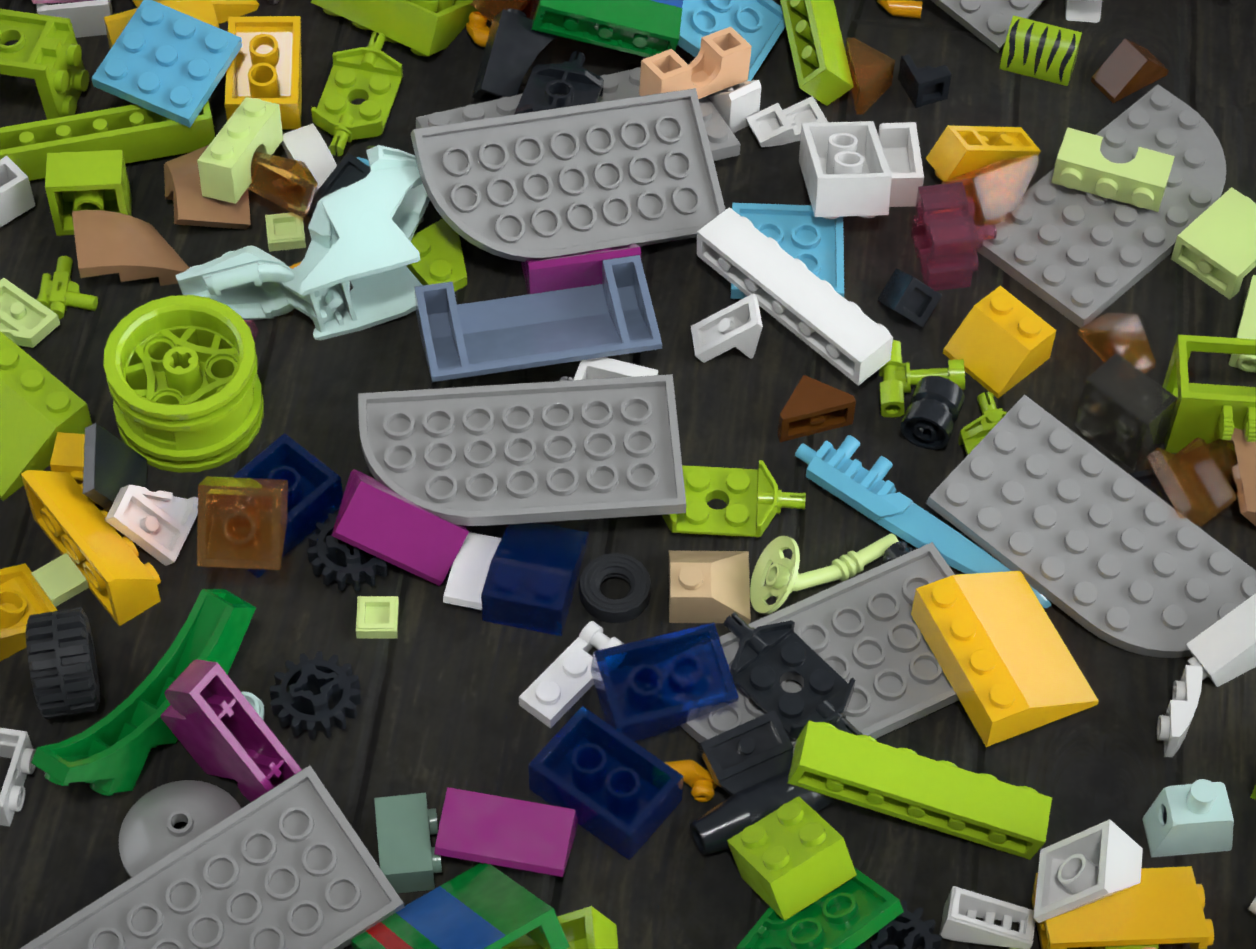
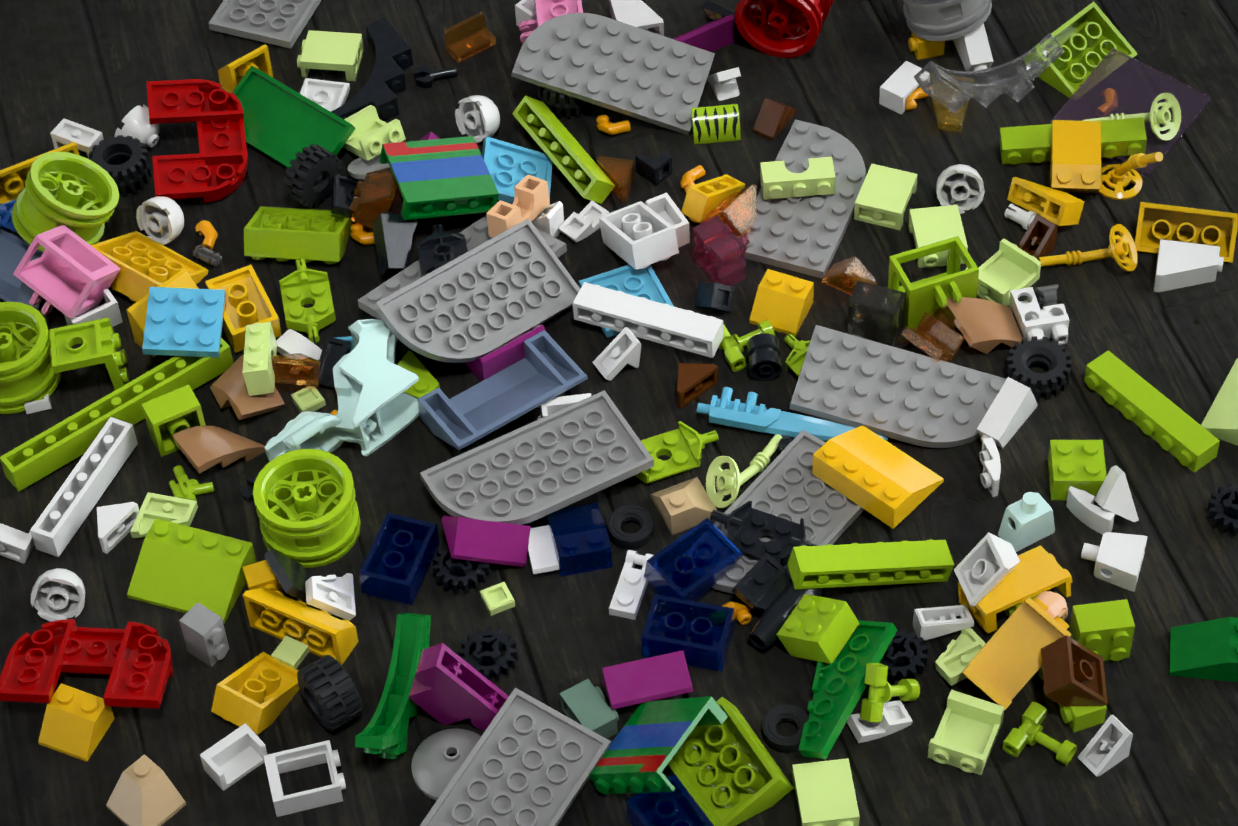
camera: 20 degrees left, 5 degrees down
clear orange slope [197,476,288,570] -> none
none -> light orange arm [680,165,705,193]

